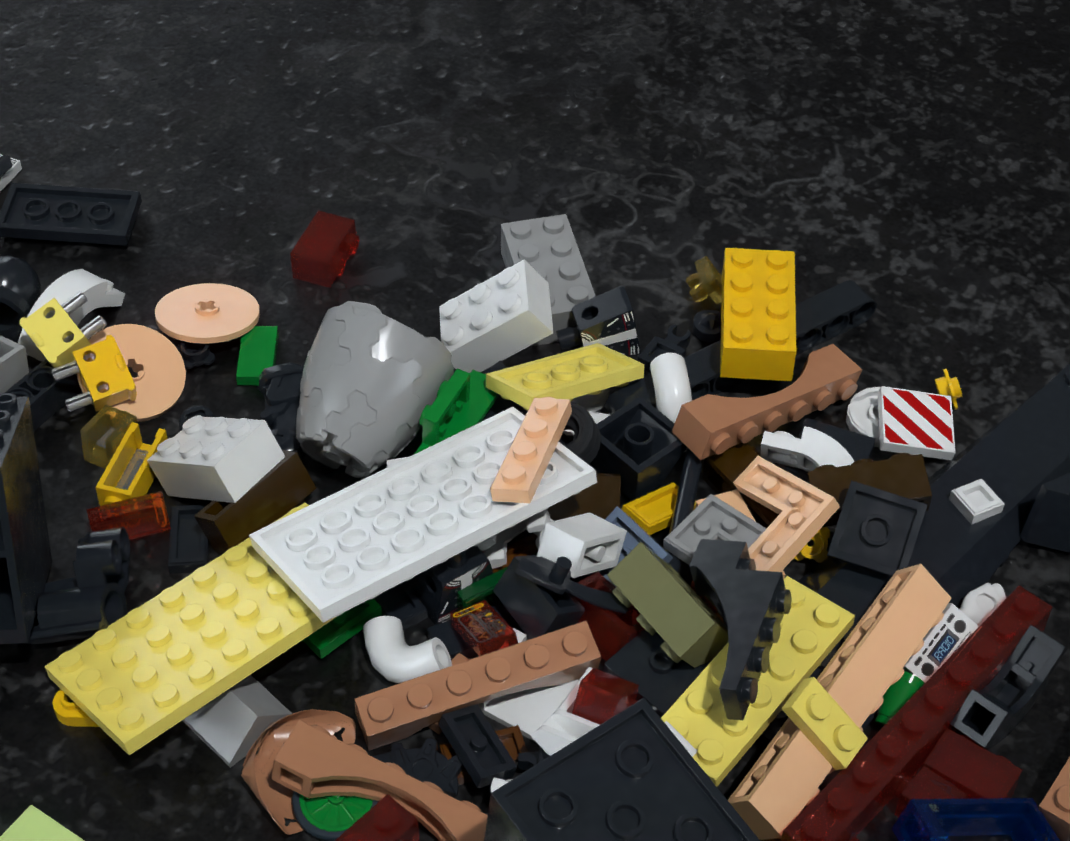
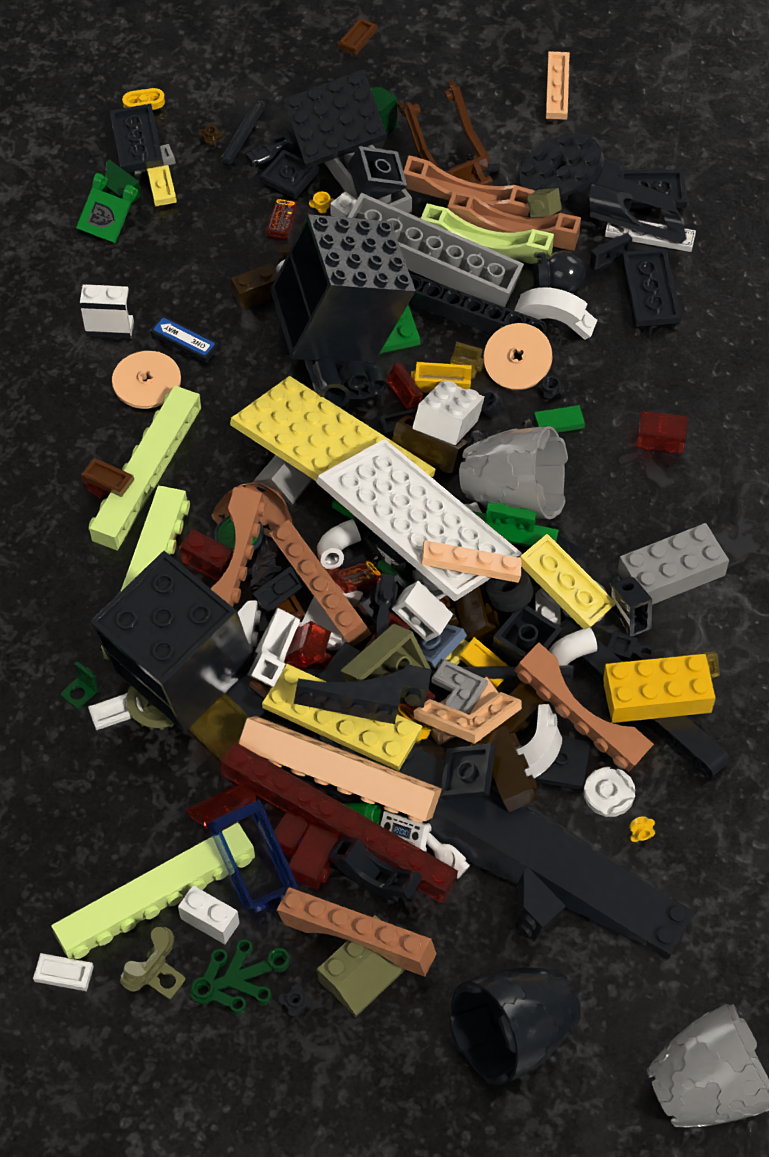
camera: 80 degrees right, 10 degrees up
light yellow piece [19,292,107,368] -> none
yellow piece [52,335,137,412] -> none
light nougat piece [155,283,260,344] -> none
white brick [439,259,553,373] -> none
light yellow plate [781,677,868,770] -> none
white tile [878,386,956,460] -> none
white tile [949,479,1005,525] -> none

